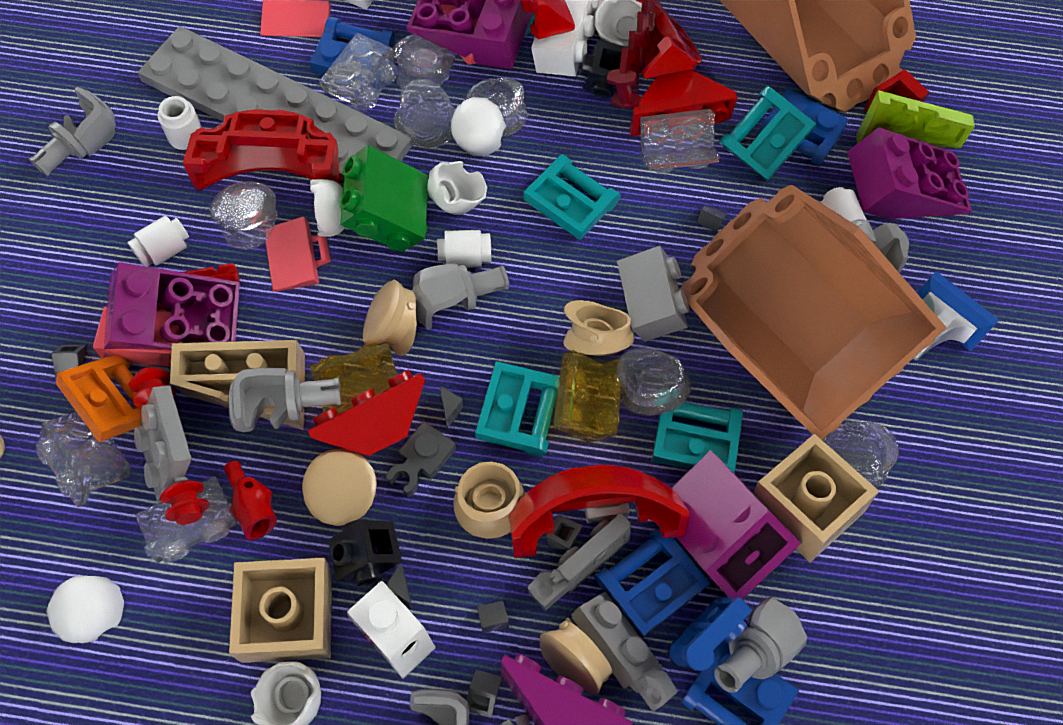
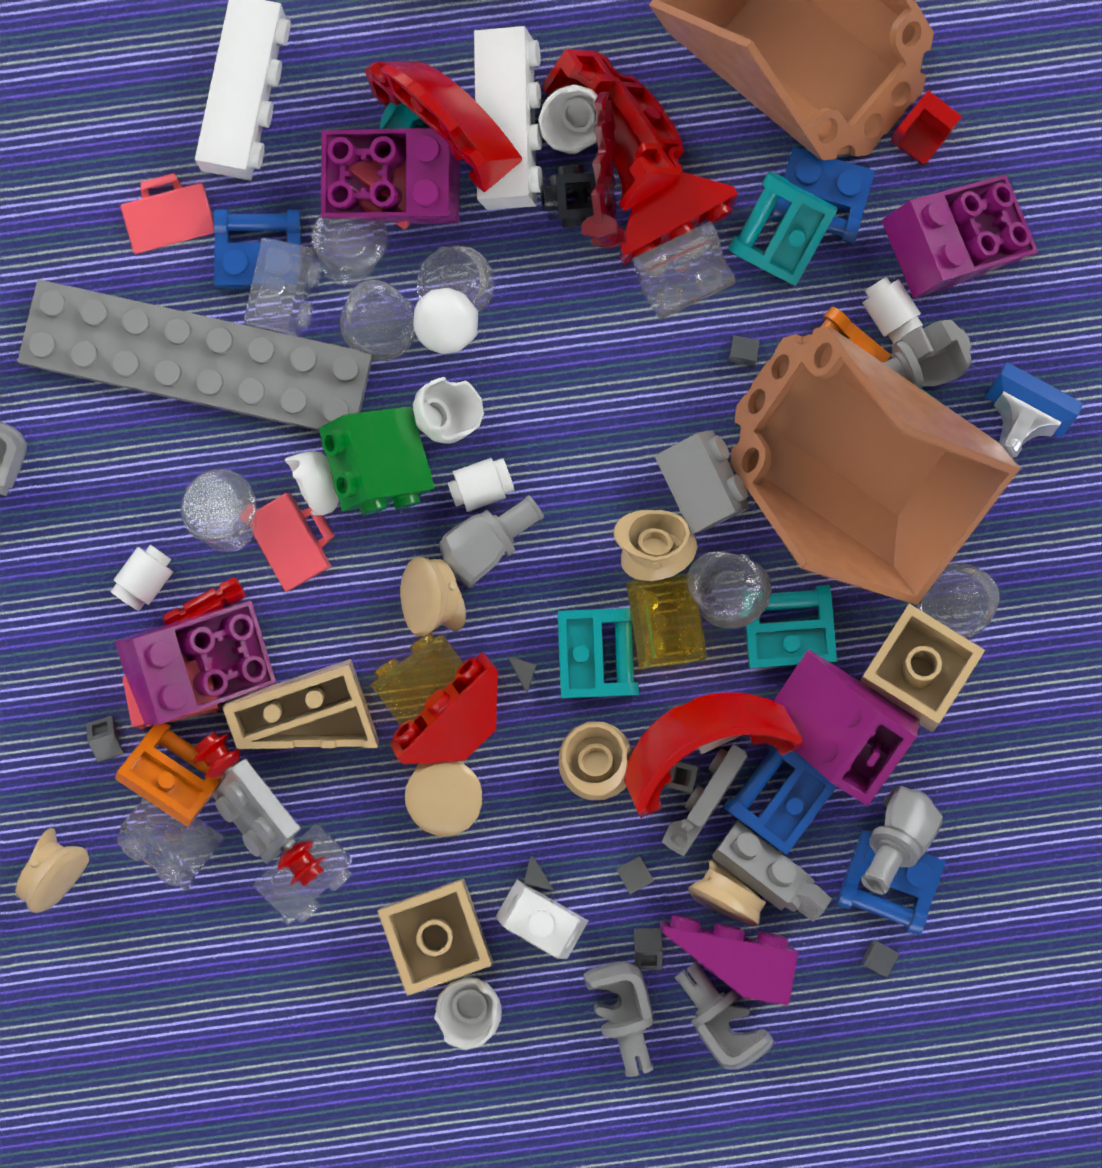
camera: 10 degrees left, 20 degrees up
white hair [46,576,124,643] -> none
white brick [158,96,202,150] -> none
red windscreen [183,109,339,190] -> none
red piece [224,461,277,540] -> none
light grey piece [229,368,341,432] -> none
black brick [328,519,402,586] -> none
dark grey plate [386,421,457,497] -> none
teal plate [523,154,621,240] -> none
blue plate [668,597,752,671] -> none
lime wing [856,90,975,148] -> none

